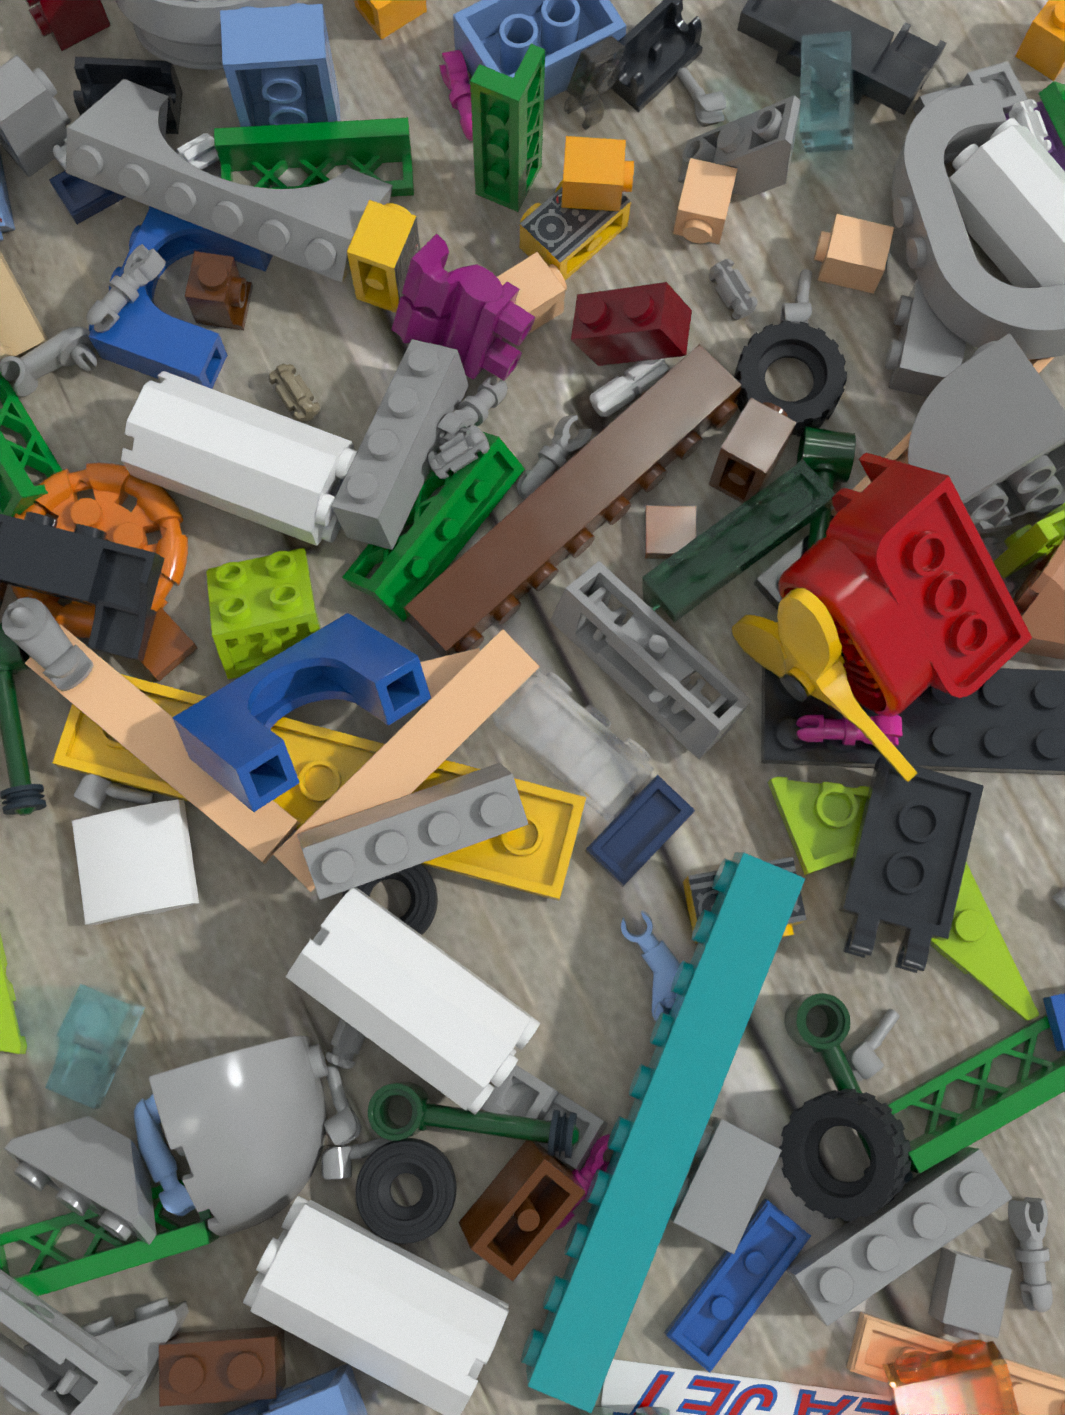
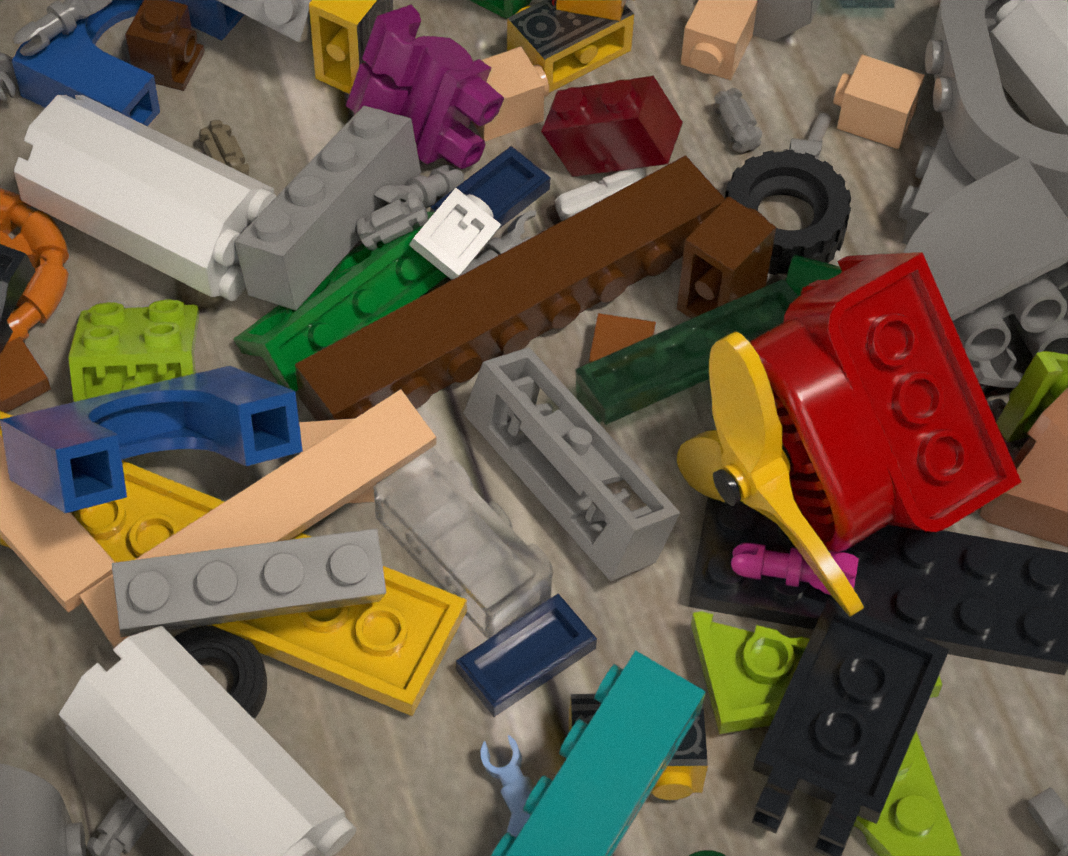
camera: 10 degrees right, 20 degrees down
none -> white bracket [409,188,501,280]
none -> dark blue tile [430,146,551,229]

